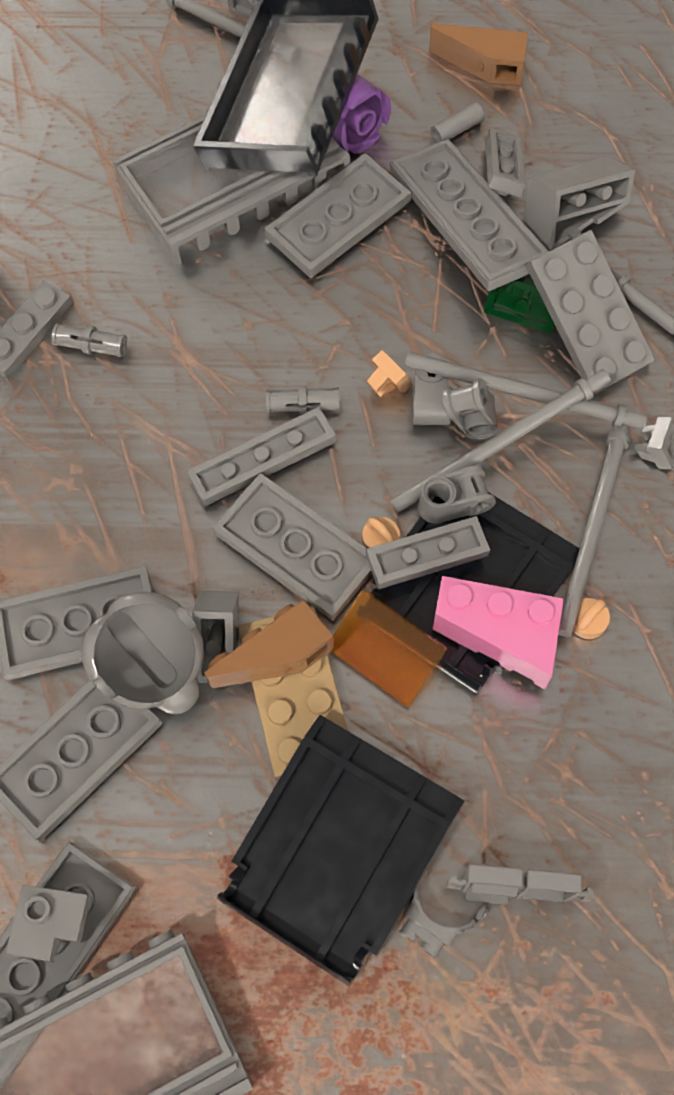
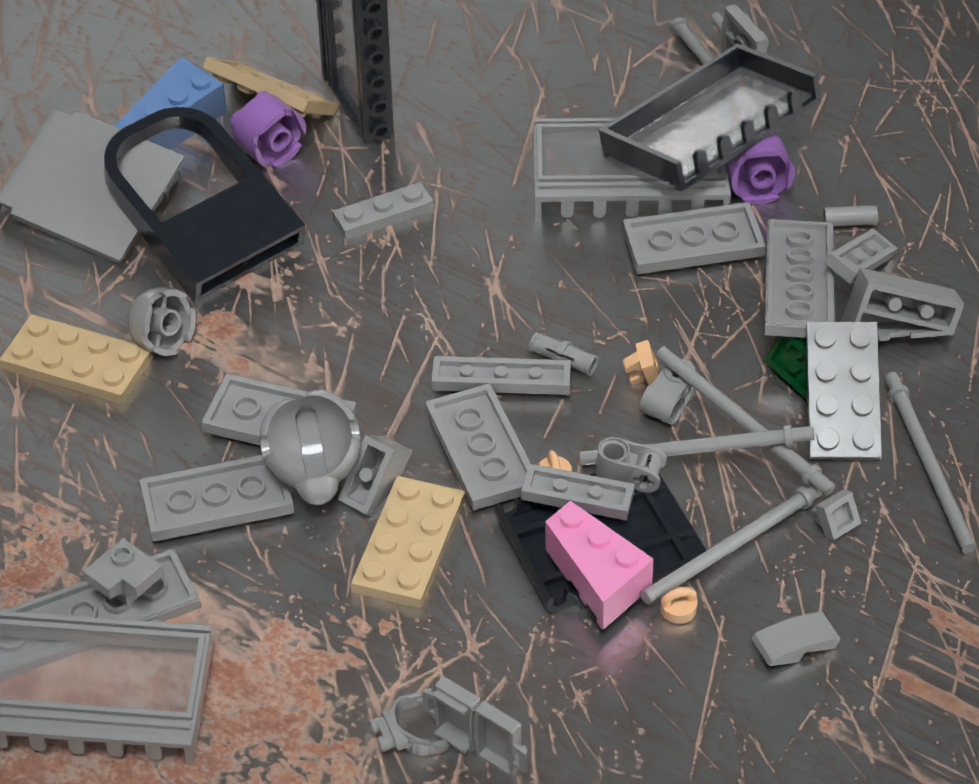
camera: 30 degrees right, 20 degrees down
light grey pin [51,323,128,357] -> none
medium nougat slope [204,599,334,688] -> none
black piece [217,715,465,987] -> none
clear orange piece [330,589,448,708] -> none
medium nougat slope [429,23,528,86] -> none
light grey piece [442,378,497,439] -> none

